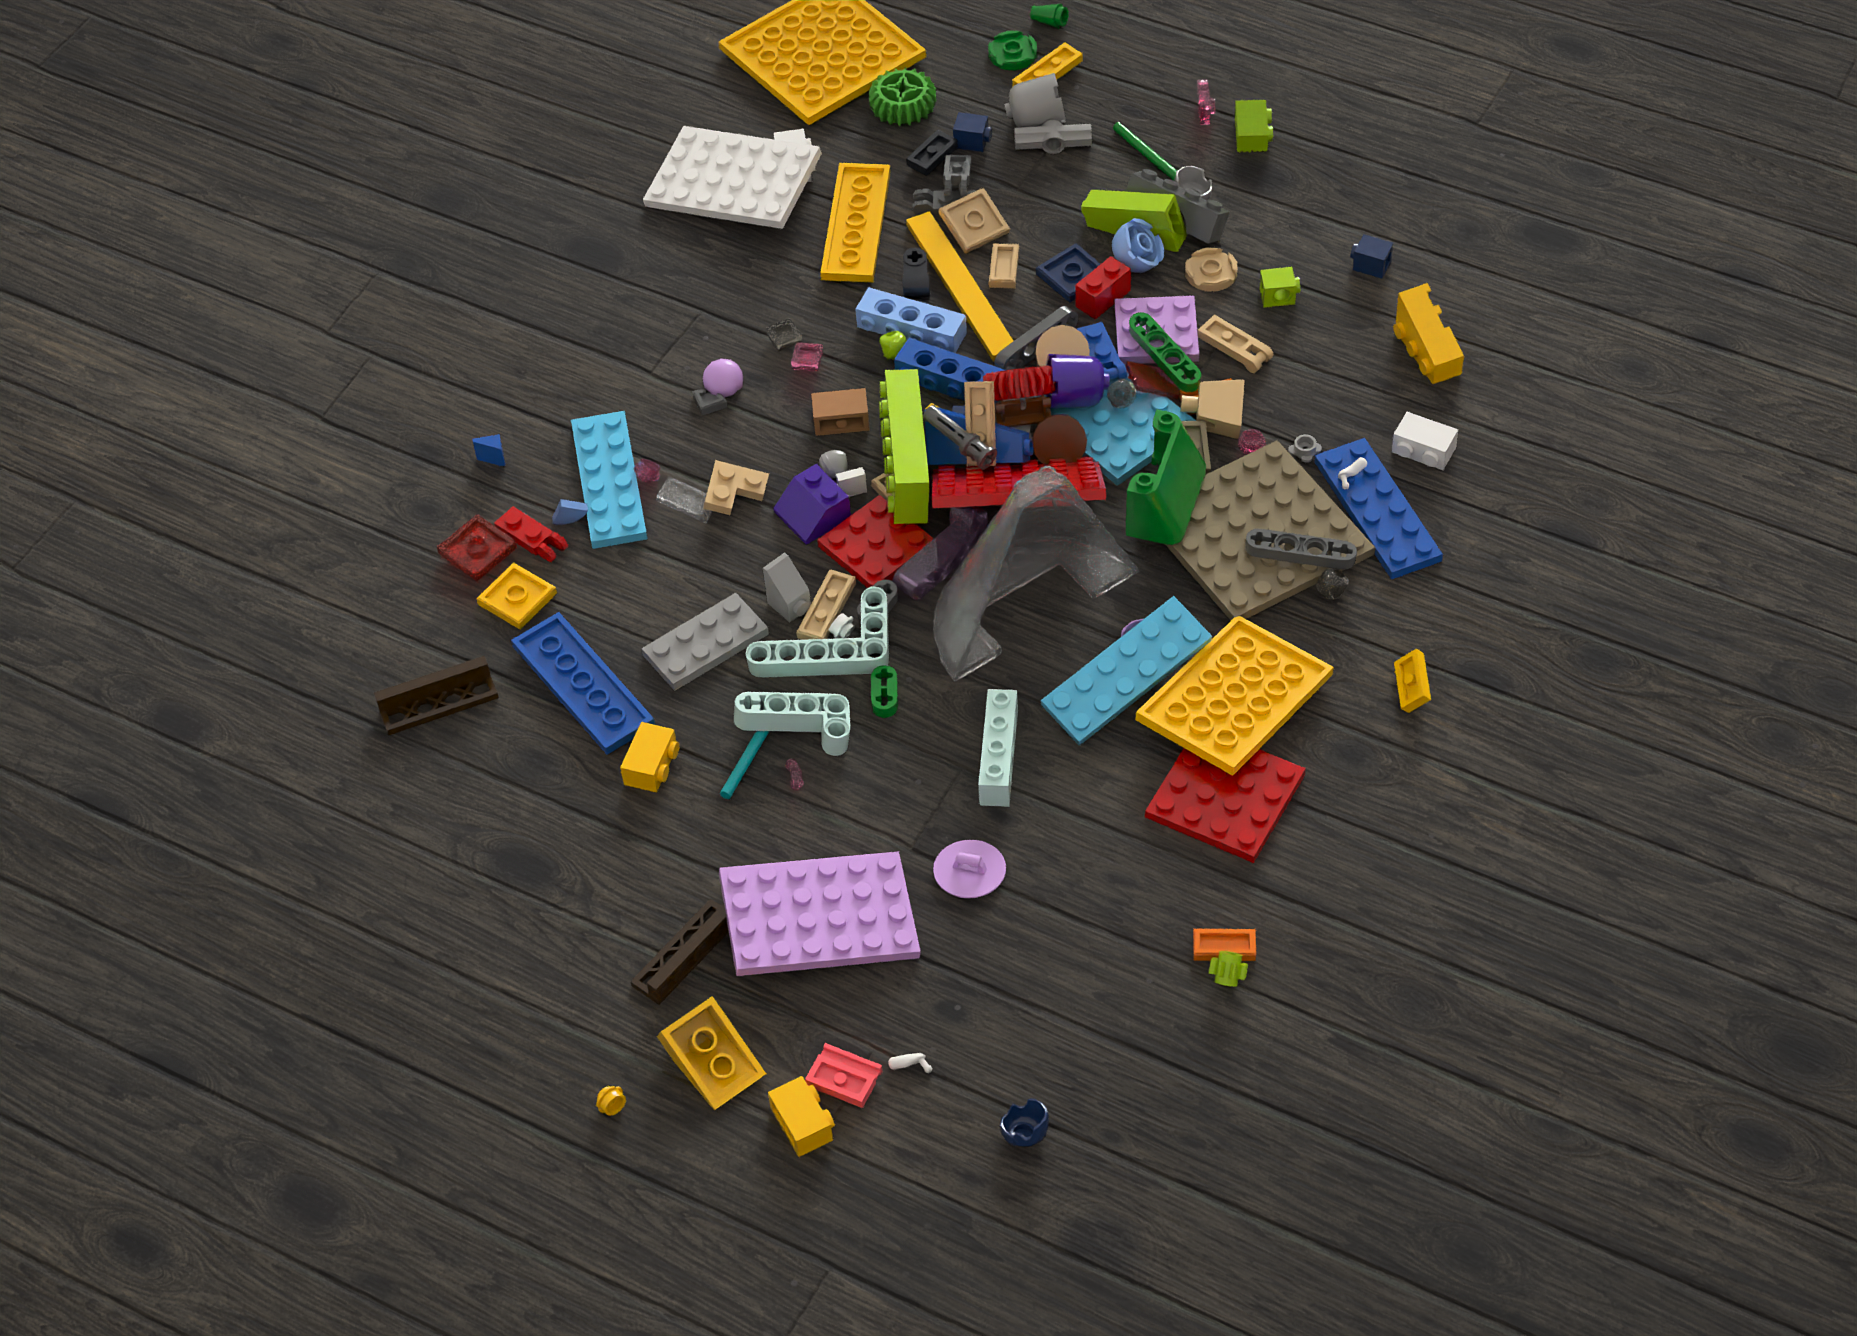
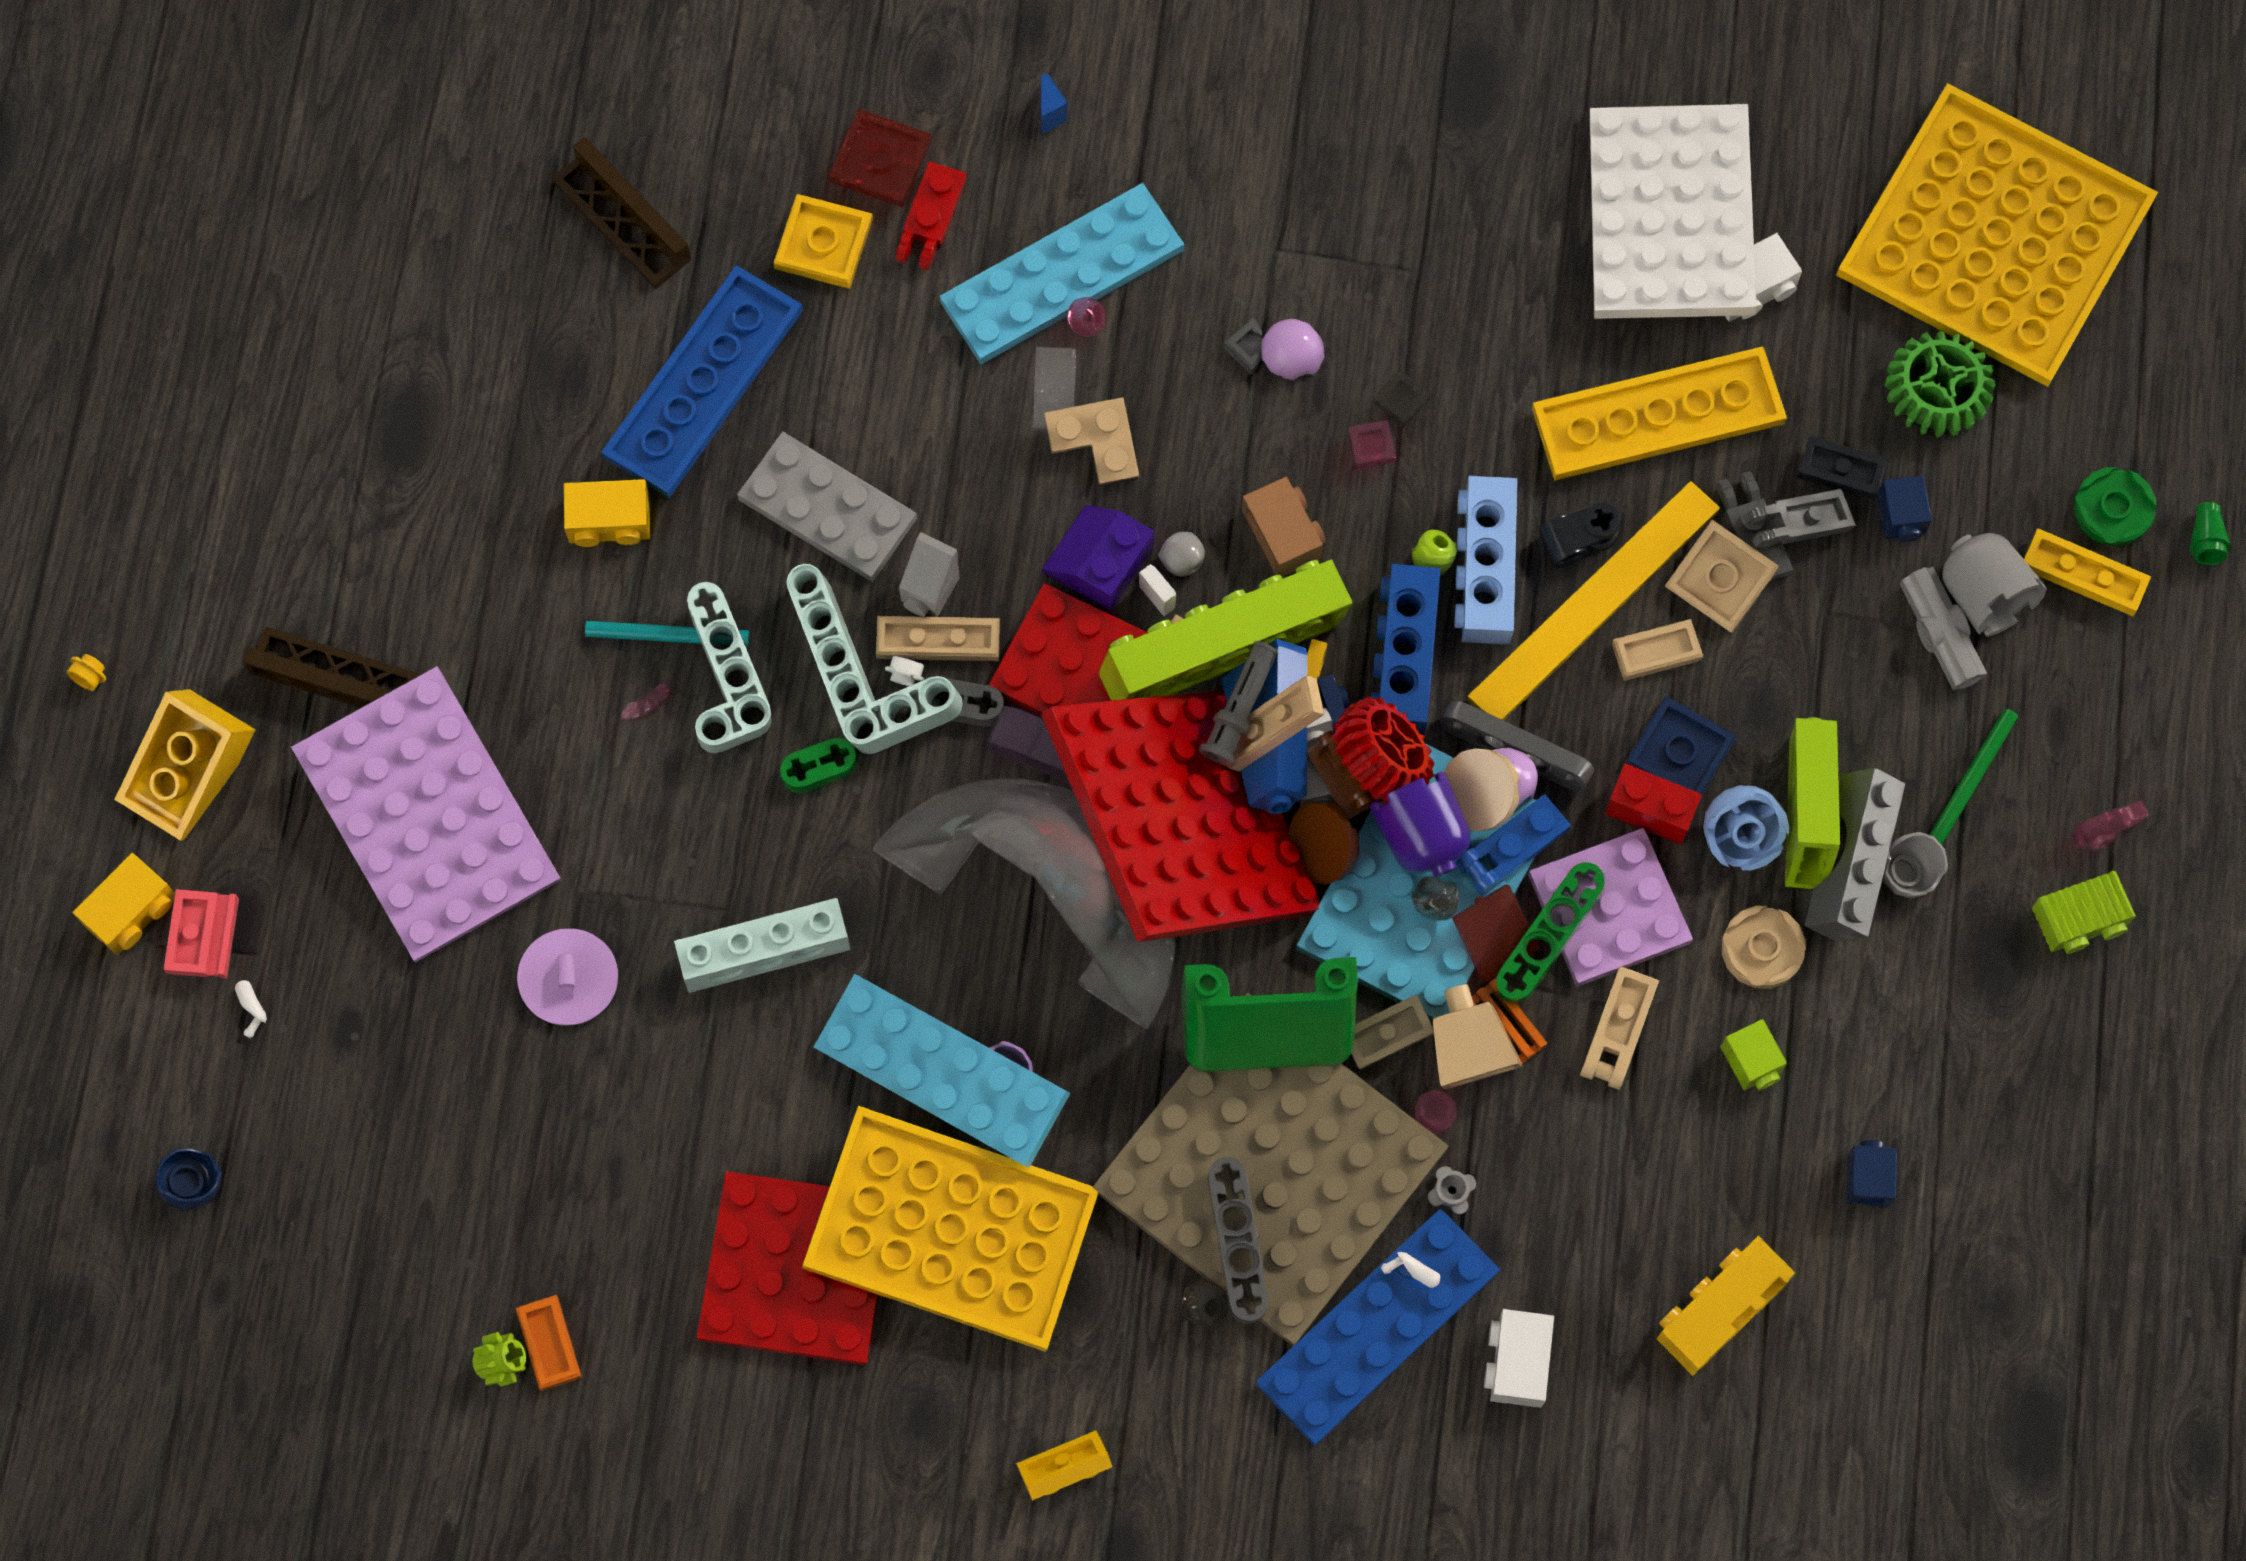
camera: 65 degrees right, 20 degrees up
medium blue tile [552,499,588,525] -> none

